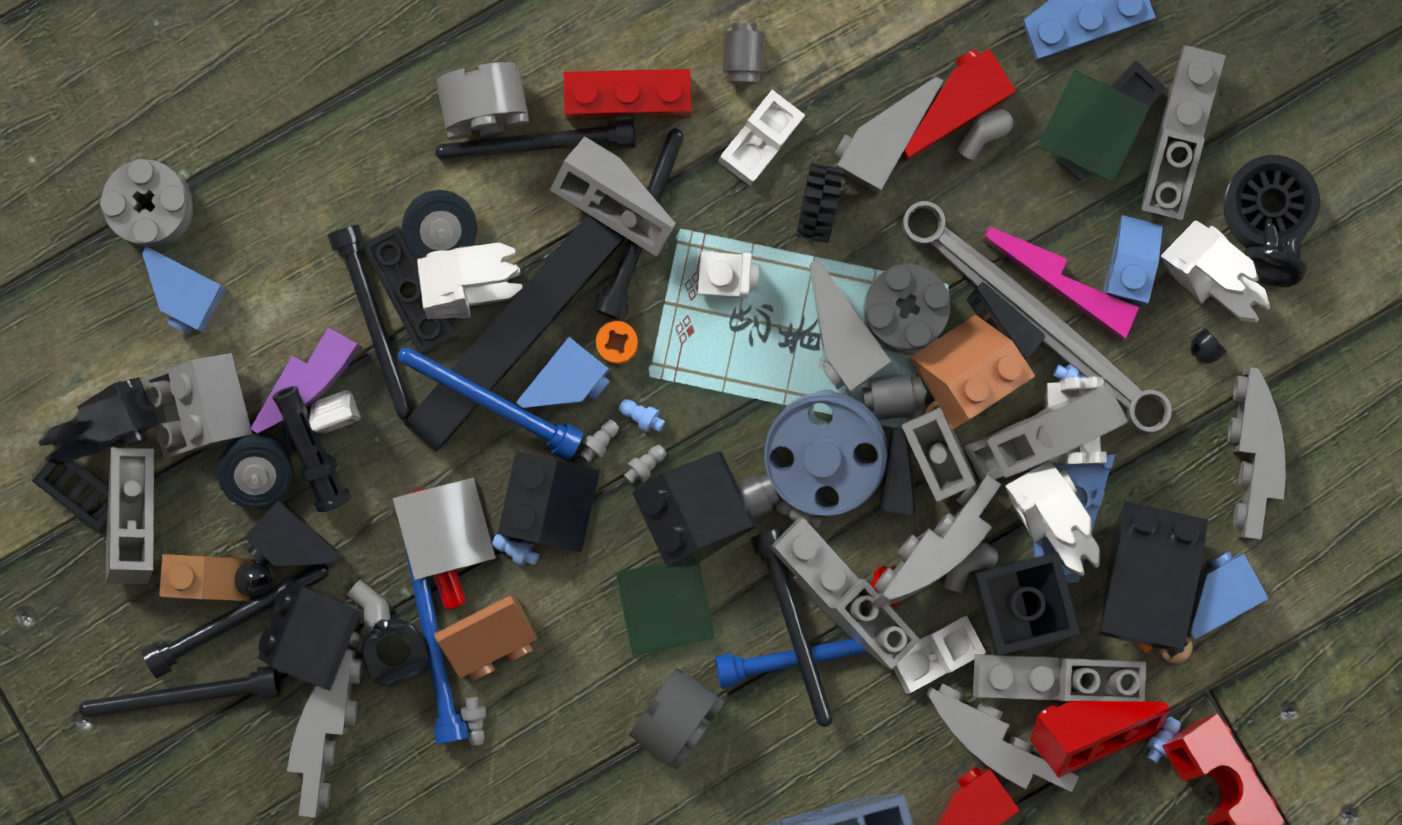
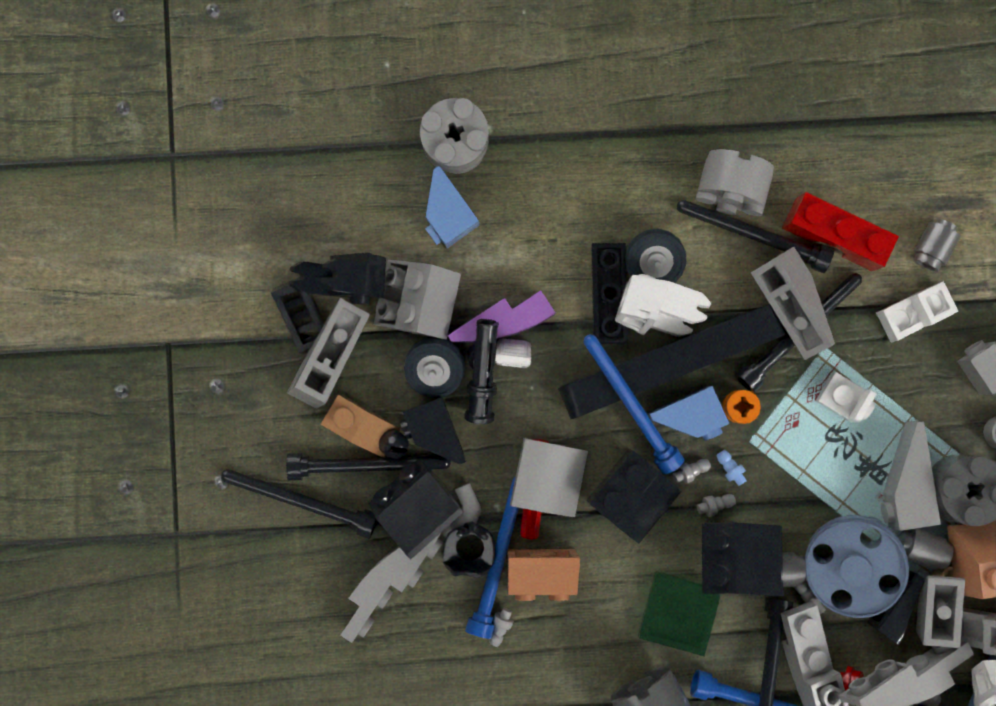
camera: 25 degrees right, 0 degrees up
black piece [327,224,413,421] -> none
light blue piece [492,534,539,566] -> none
black tyre [796,162,844,243] -> none

